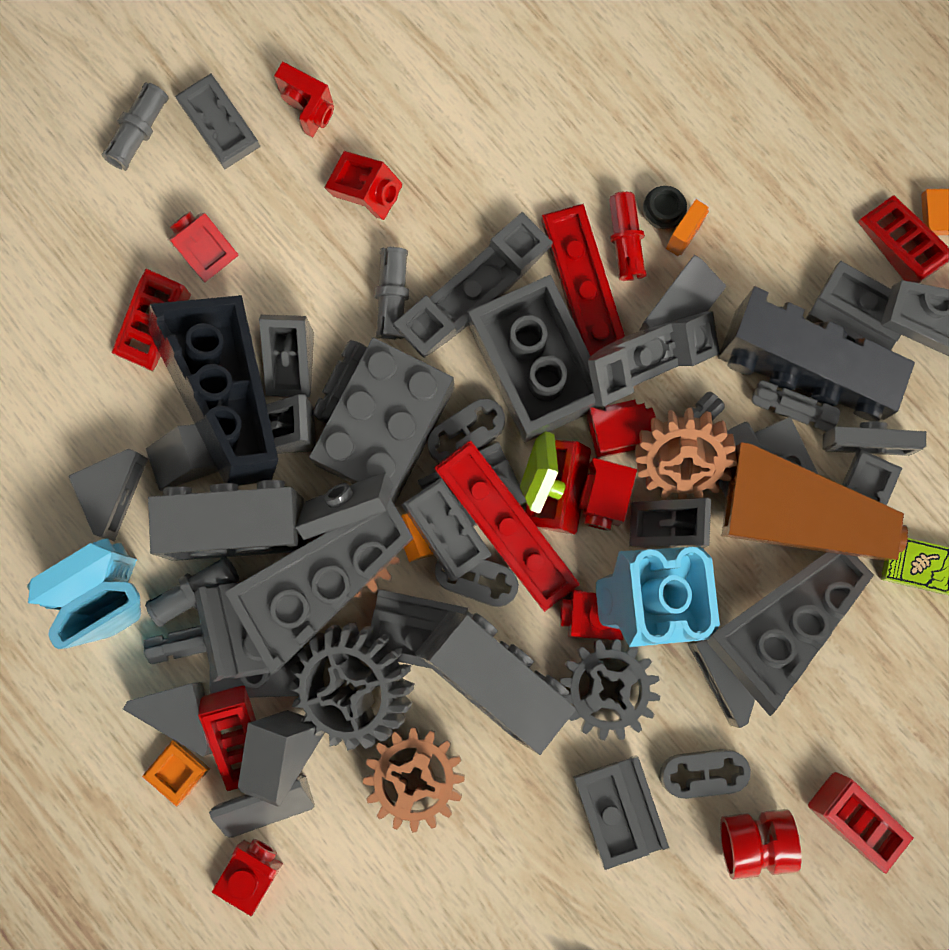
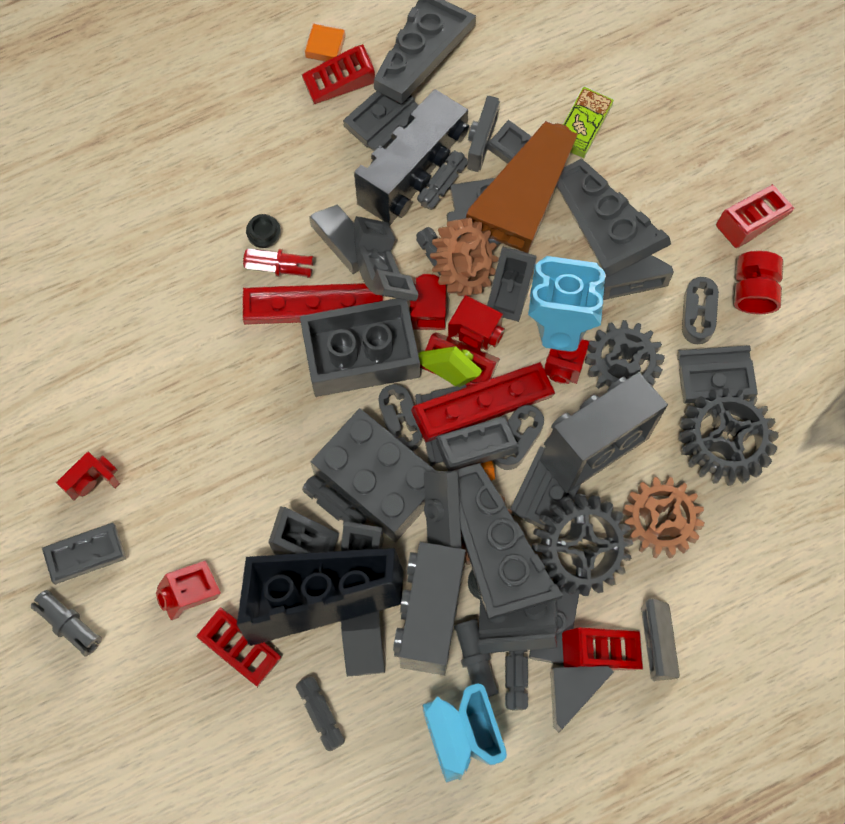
camera: 75 degrees left, 10 degrees down
dark grey slope [69,449,148,542] -> none
orange tile [142,740,211,807] -> none
red bracket [212,839,283,917] -> none
dark grey slope [238,710,325,807] -> none
red bracket [324,151,402,220] -> none
dark grey pin [374,247,410,340] -> none
dark grey slope [393,212,553,358] -> none
orange tile [666,199,709,256] -> none
none -> dark grey axle [296,676,345,751]
none -> dark grey gear [678,388,779,486]

